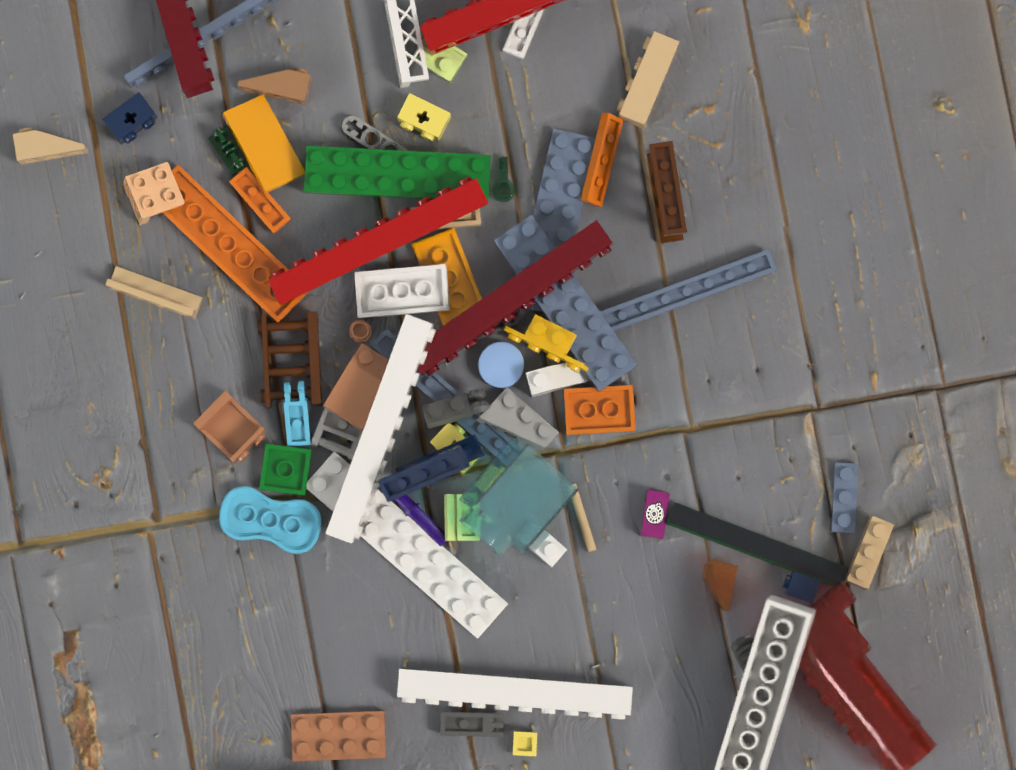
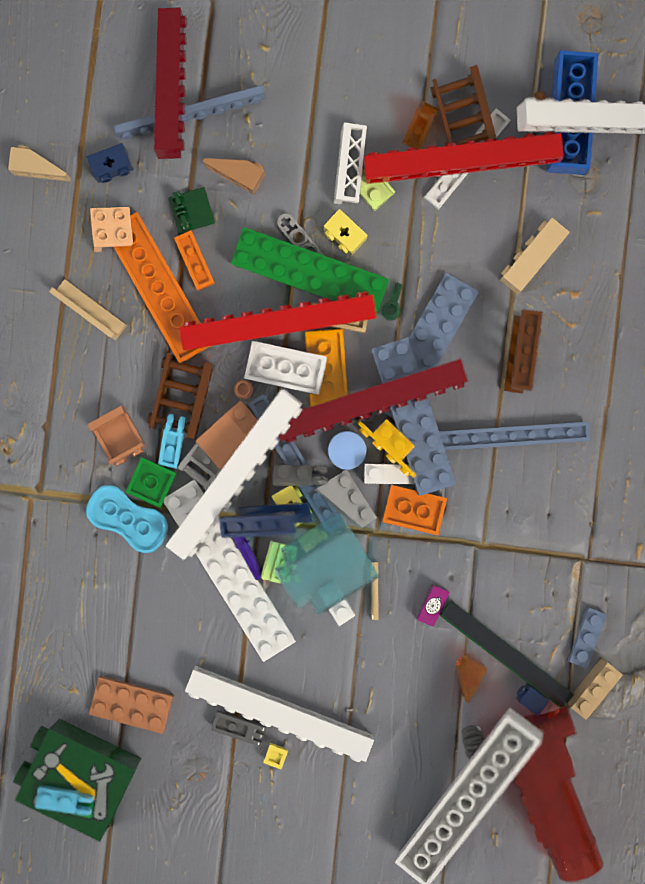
camera: 20 degrees right, 5 degrees up
light orange tile [222,94,305,194] -> none
orange plate [581,113,624,207] -> none

